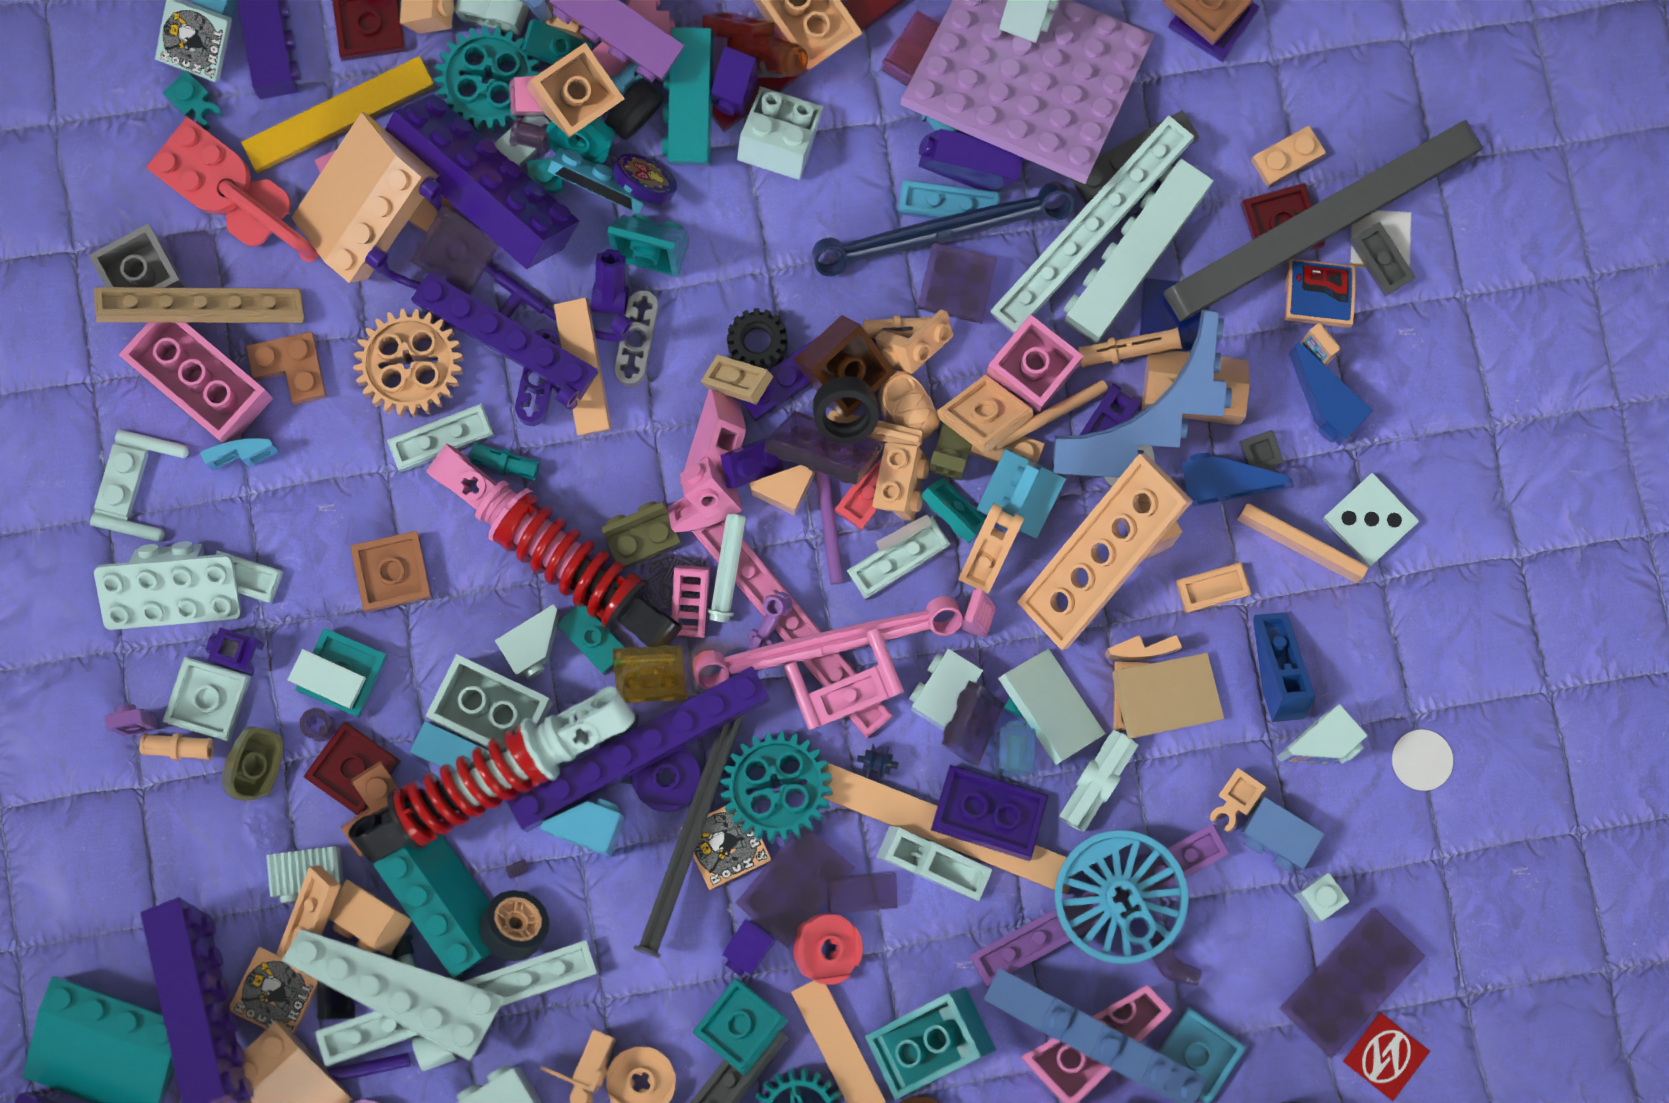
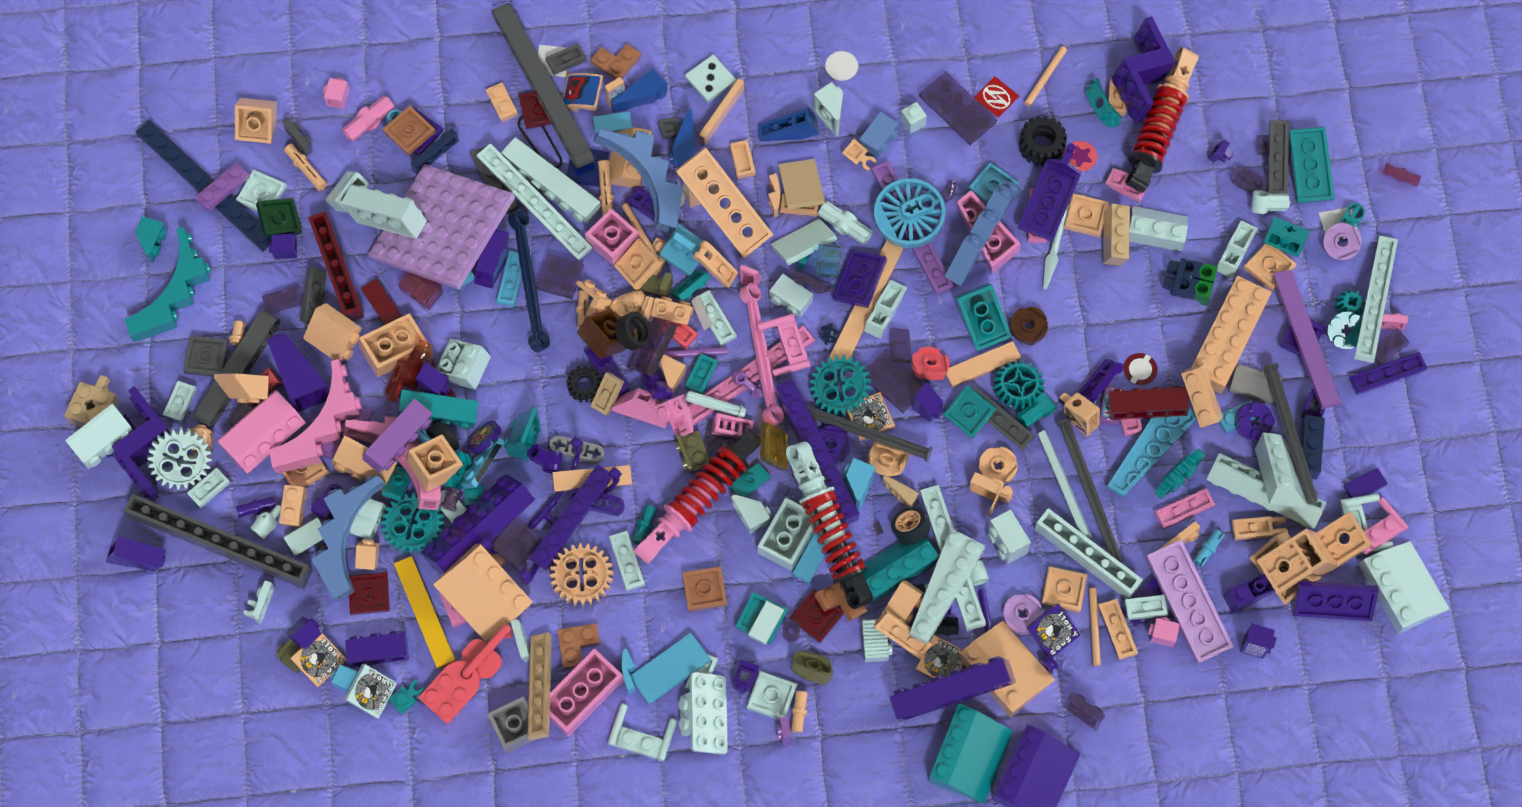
camera: 85 degrees left, 10 degrees down
none -> dark blue plate [410,128,459,175]
none -> light aqua tile [511,619,530,662]
none -> black piece [518,115,562,169]
none -> nougat plate [590,44,642,79]
none -> medium azure tile [593,112,632,133]
none -> medium azure piece [630,633,711,704]
none -> teal plate [685,354,718,395]
none -> light nougat tile [867,441,910,476]
none -> tan slope [882,476,919,508]

